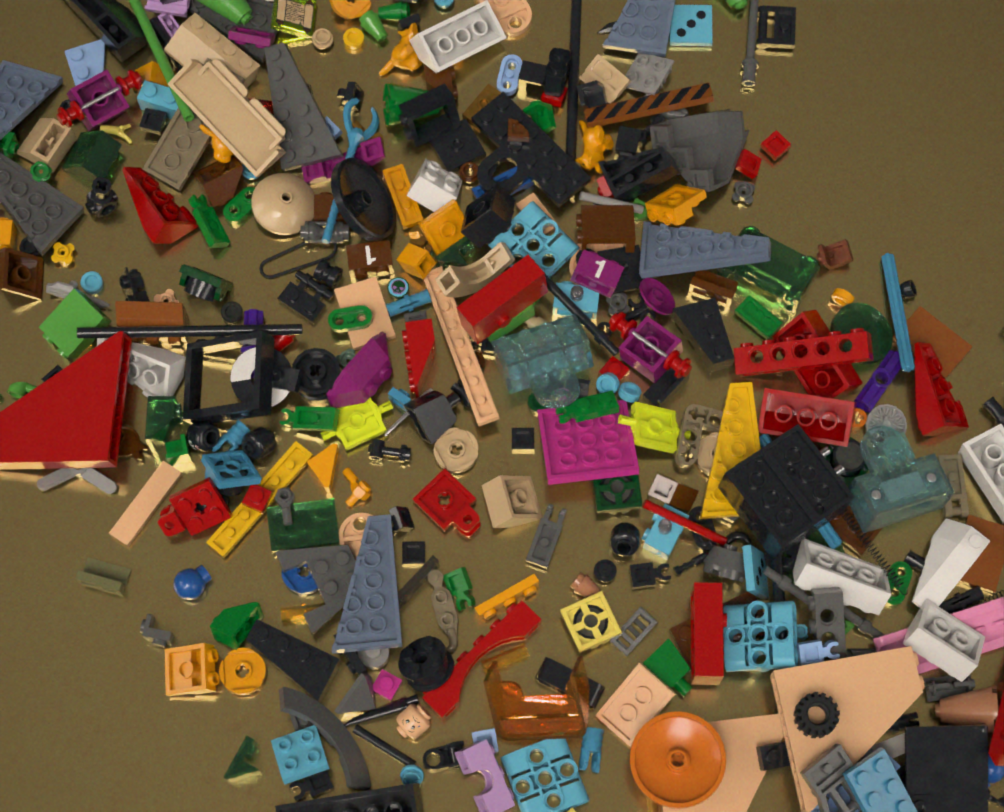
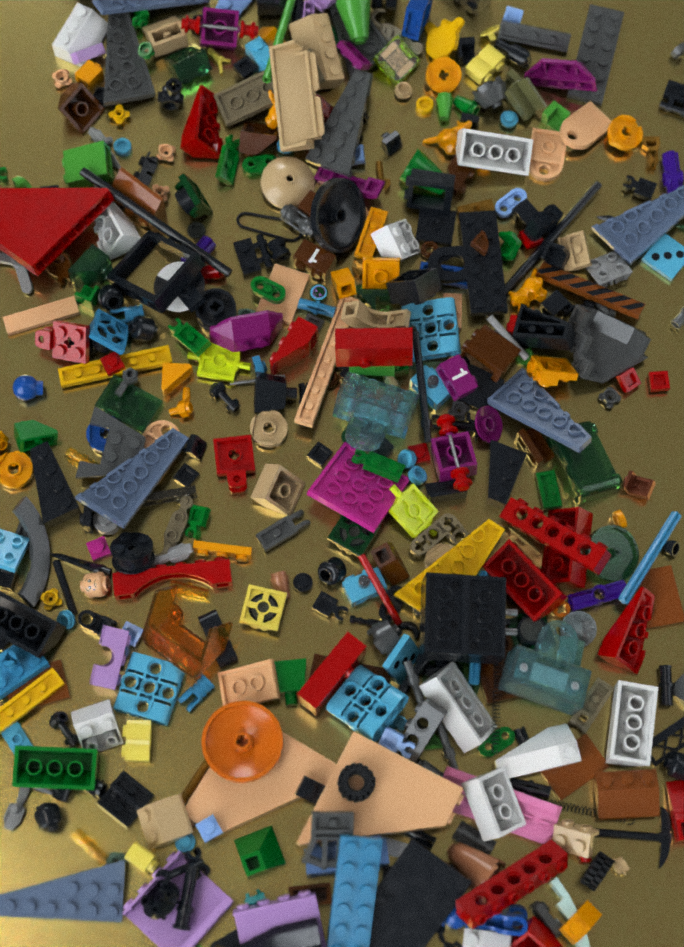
camera: 35 degrees right, 0 degrees up
dark azure piece [321,98,379,244] -> none
dark grey slope [334,673,376,714] -> none
dark grey slope [610,606,658,656] -> none
none -> yellow plate [40,588,62,611]
none -> light grey piece [151,543,194,568]
none -> light nougat plate [156,144,176,162]

